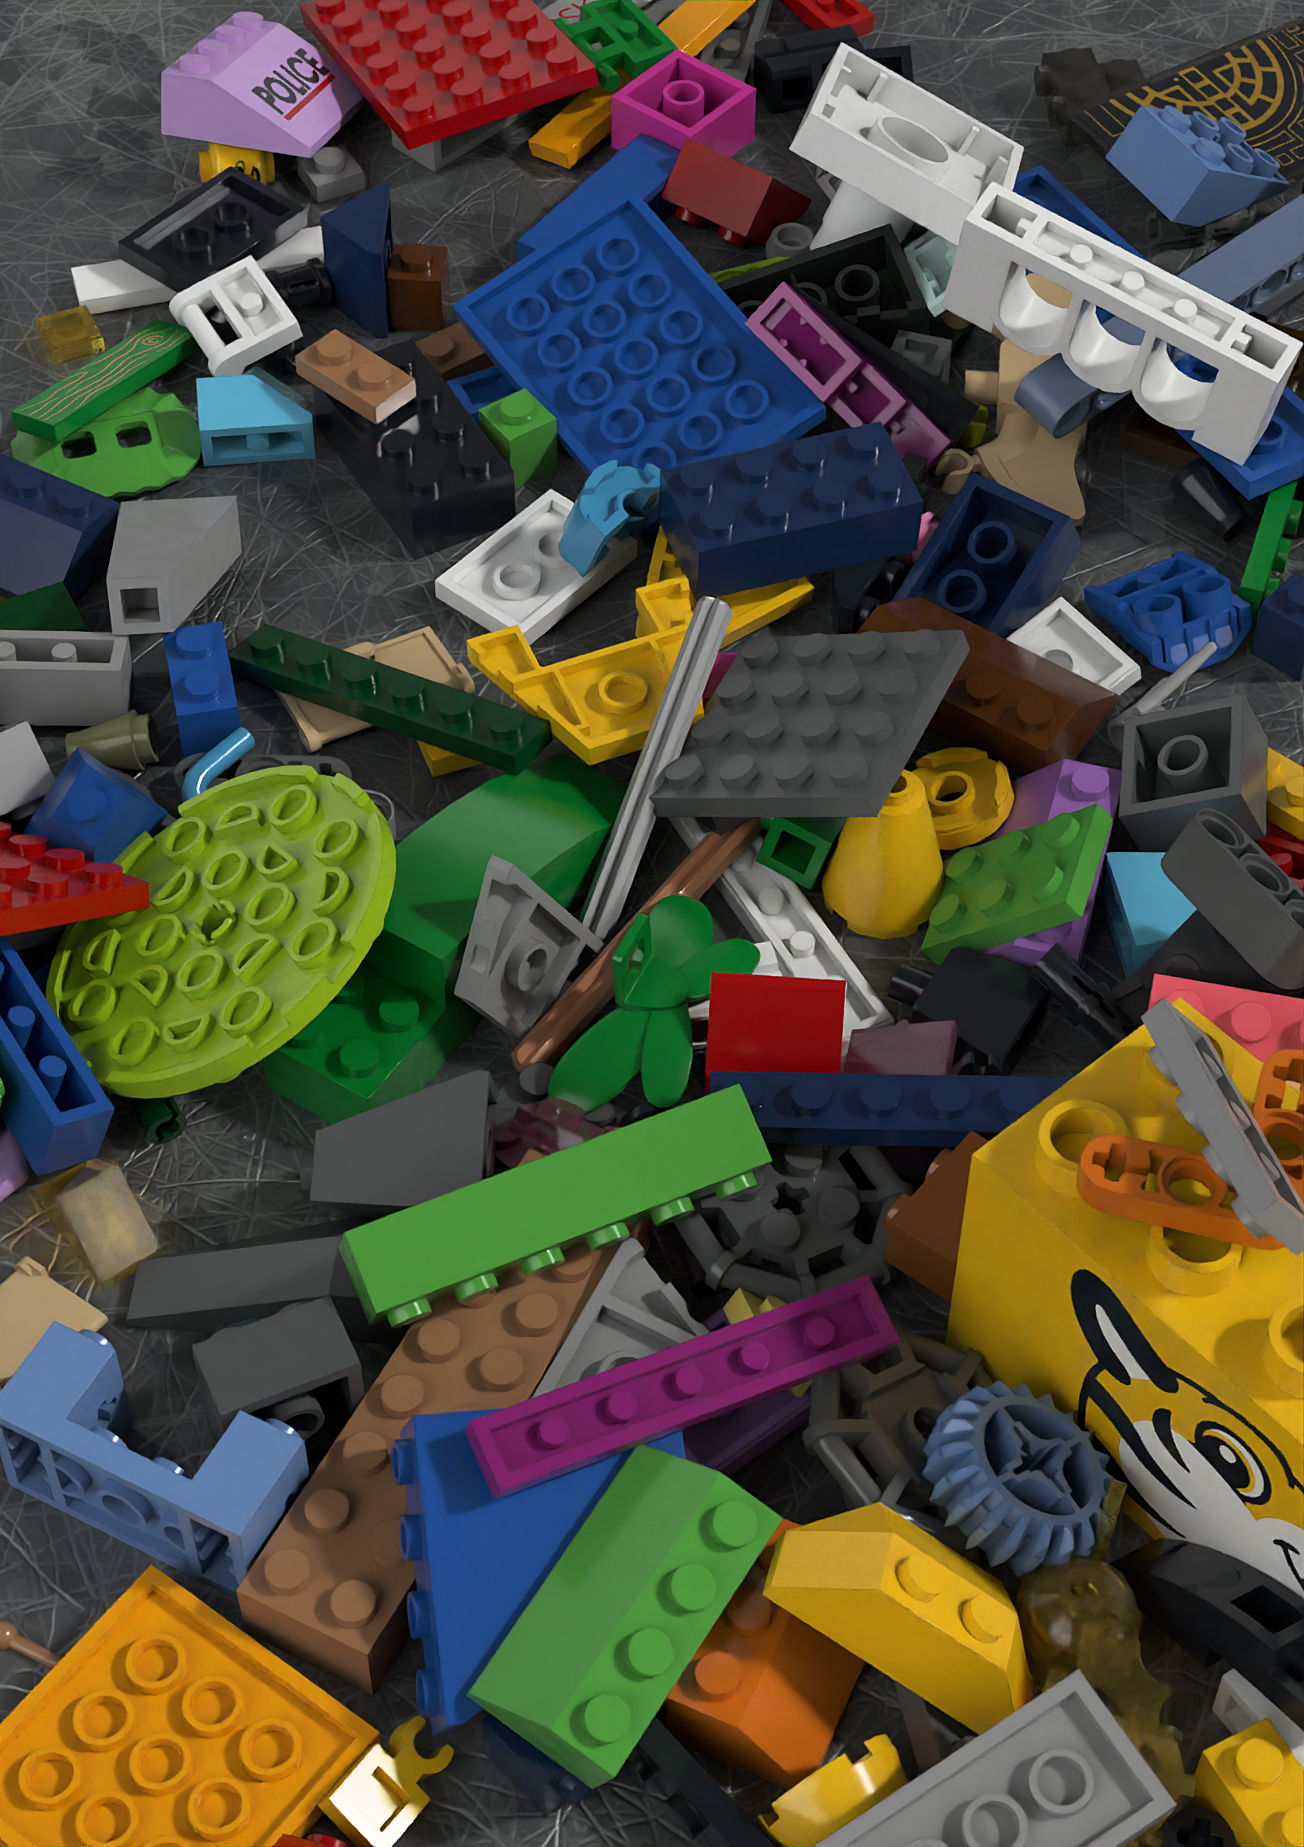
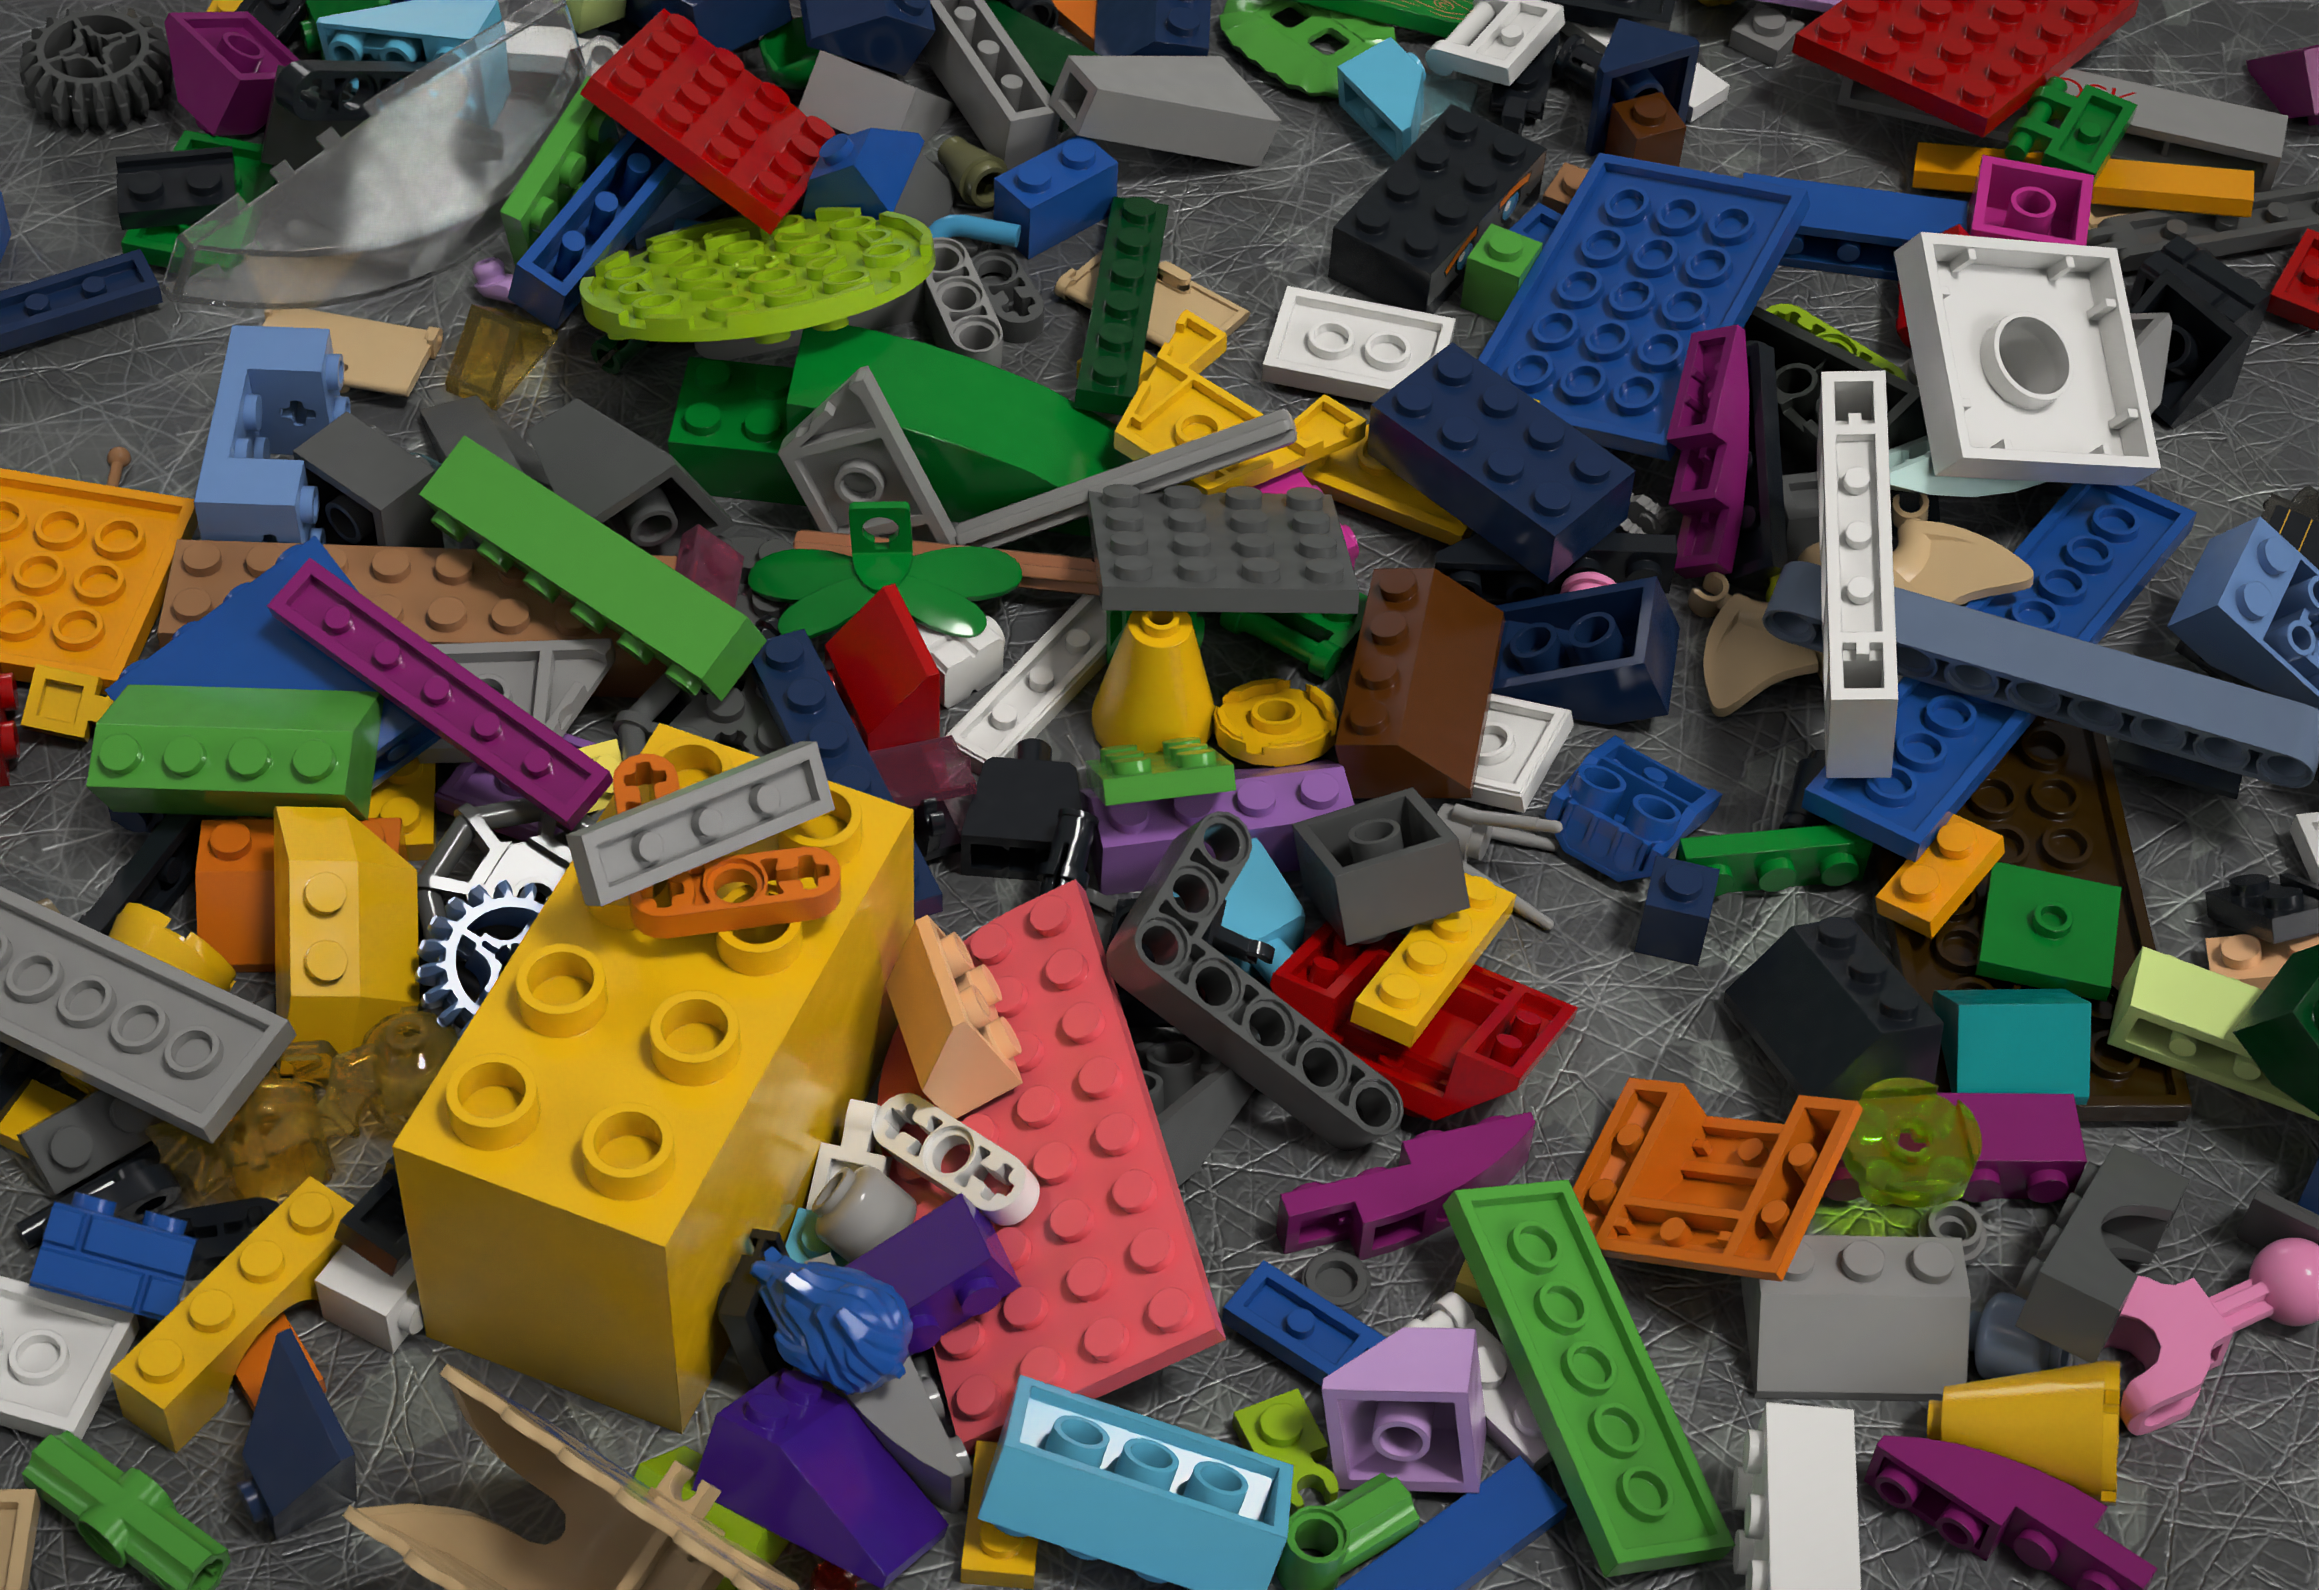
camera: 60 degrees right, 0 degrees up
medium nougat plate [295,329,416,425] -> none
dark azure cylinder [558,460,661,577] -> none

